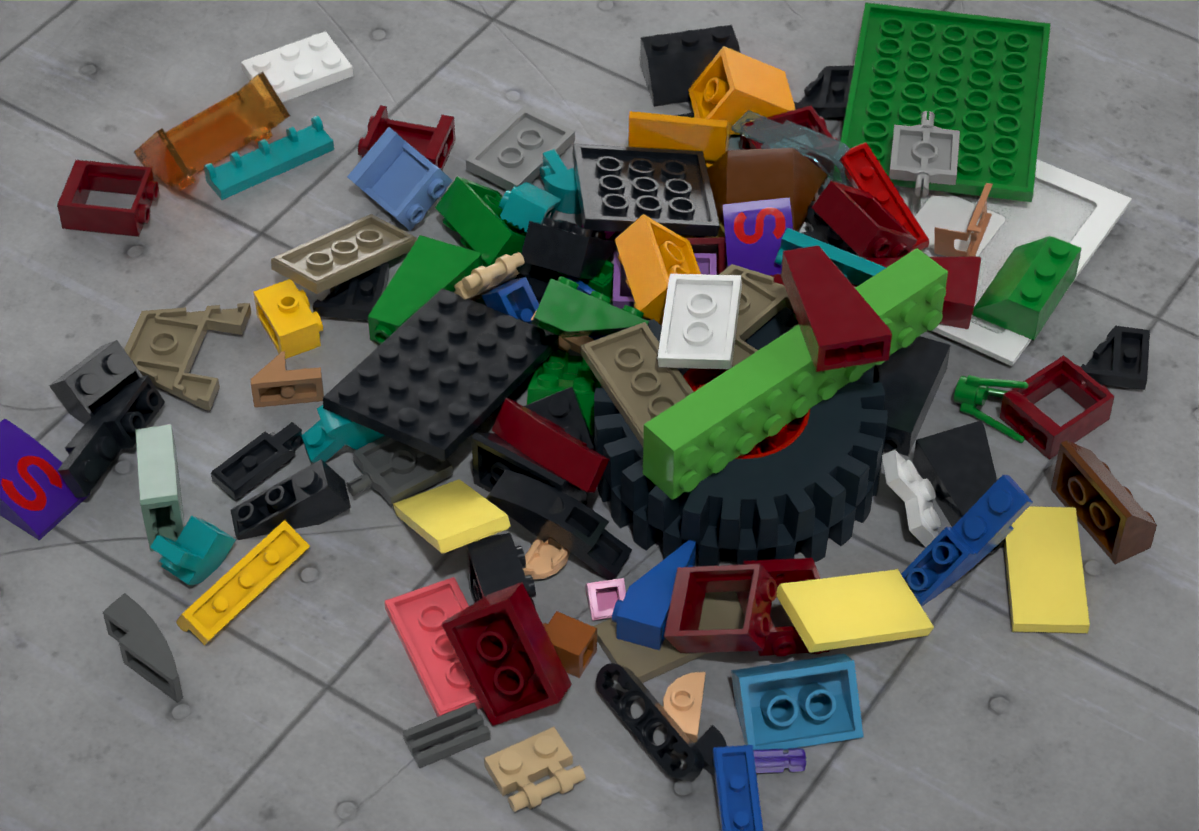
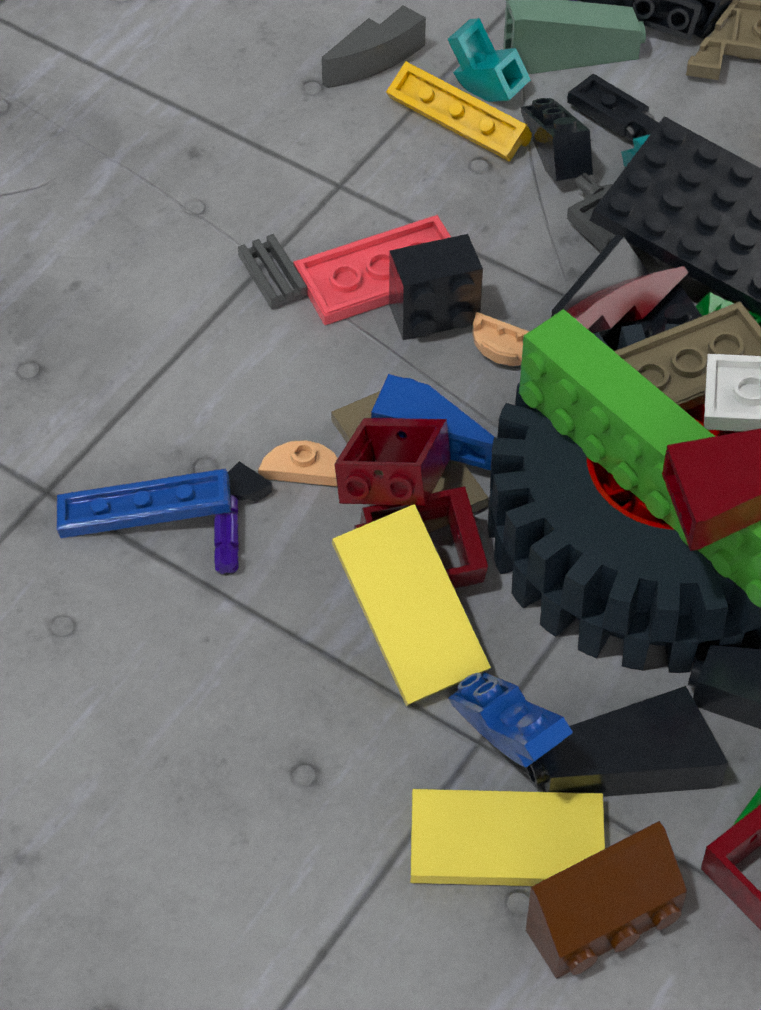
camera: 90 degrees right, 5 degrees up
medium nougat slope [250,351,324,408] -> none
light yellow tile [393,479,511,553] -> none
dark red slope [442,582,572,726] -> none
tan plate [484,727,586,812] -> none
black slope [486,470,632,580] -> none
dark orange brick [543,611,597,678] -> none
bright pink slope [585,578,626,621] -> none
black beam [596,663,704,781] -> none
dark azure slope [731,654,864,750] -> none
white plate [882,449,941,547] -> none

